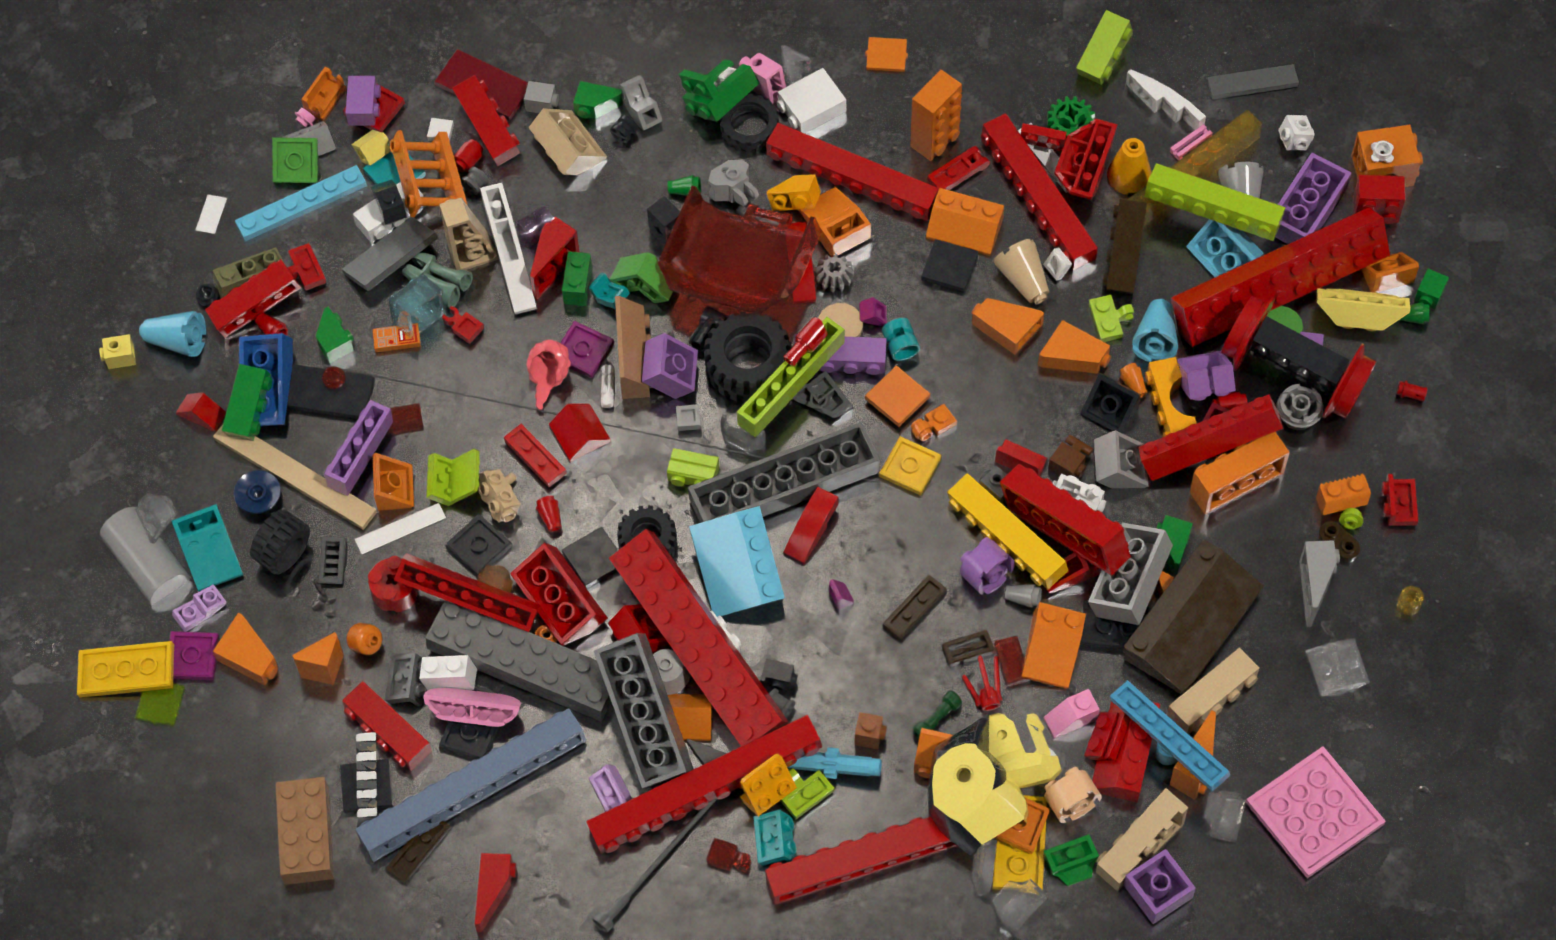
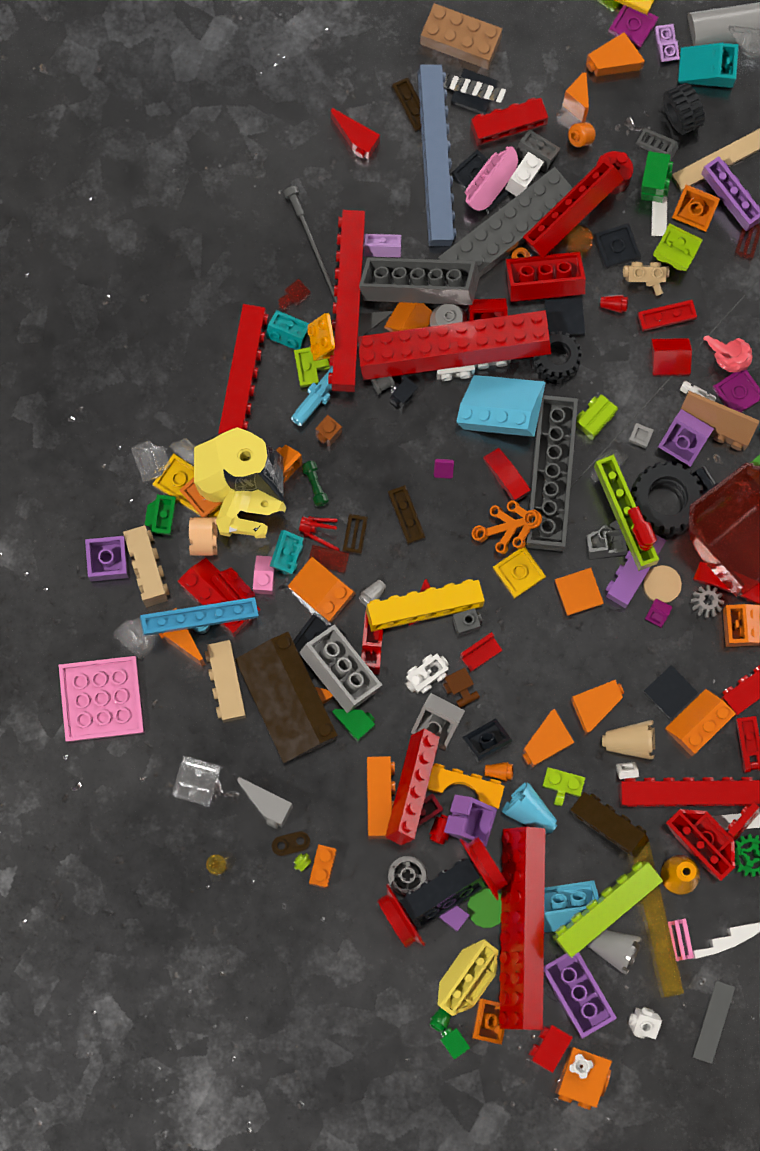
camera: 115 degrees right, 15 degrees up
dark blue dish [234,470,281,514] -> none
teal wheel [882,318,920,361] -> none
orange plate [911,404,957,442] -> none
medium lavender brick [960,537,1015,595] -> none
red brick [1000,464,1131,576] -> none
red bracket [1382,474,1418,526] -> none
red pin [1396,380,1427,402] -> none
none -> teal bracket [270,530,304,575]
none -> orange plant [472,500,542,554]
none -> green piece [641,151,673,203]

